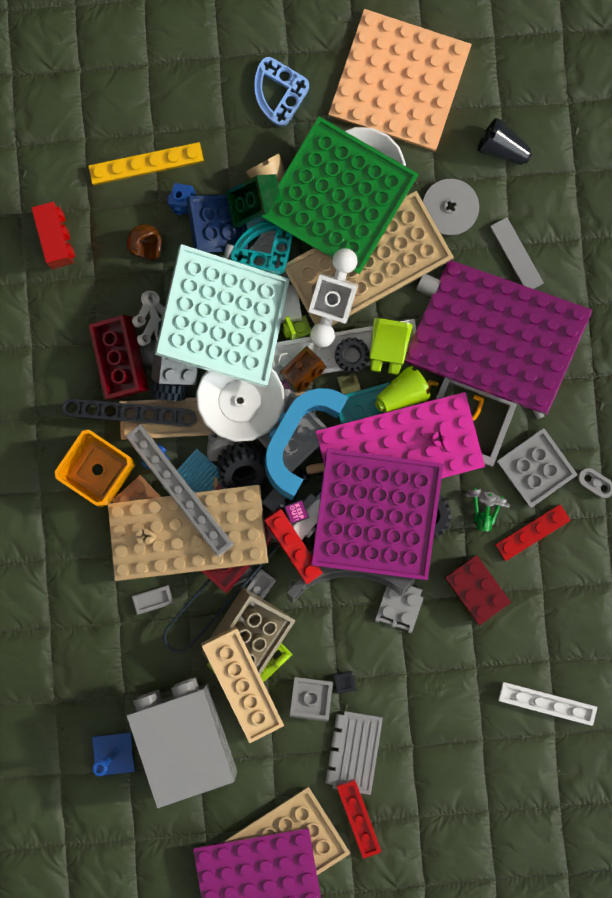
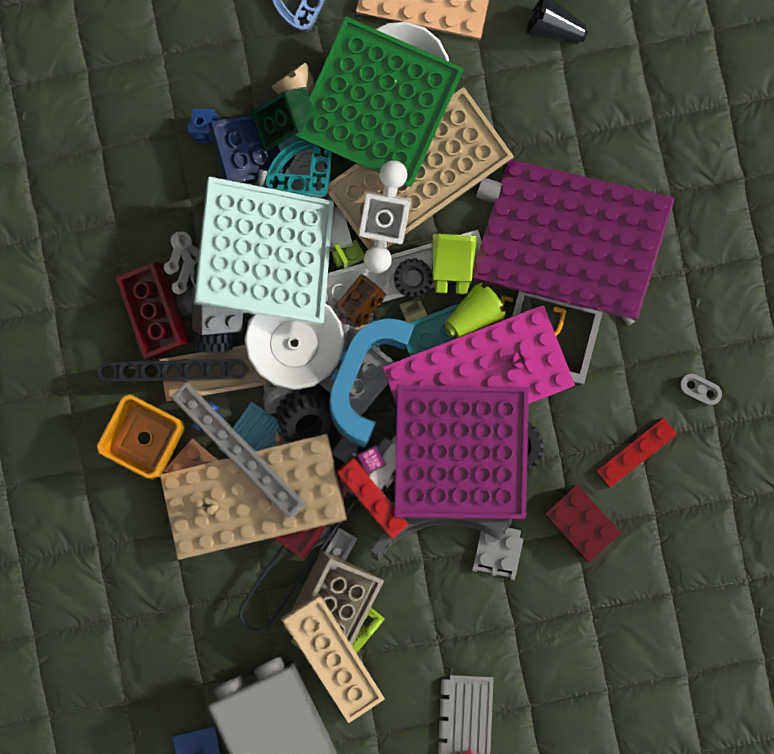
camera: 10 degrees left, 0 degrees up
red brick [32,202,76,270] -> none
yellow plate [89,142,204,185] -> none
reddish brown piece [126,224,162,260] -> none
light grey tile [132,585,174,615] -> none
light grey hinge [290,677,333,722] -> none
arm [298,463,324,483] -> none
black tile [334,671,356,694] -> none
light grey piece [423,179,479,236] -> none
plant [465,487,510,531] -> none
light grey tile [490,217,544,289] -> none
light grey plate [496,428,577,508] -> none
white plate [498,682,597,726] -> none

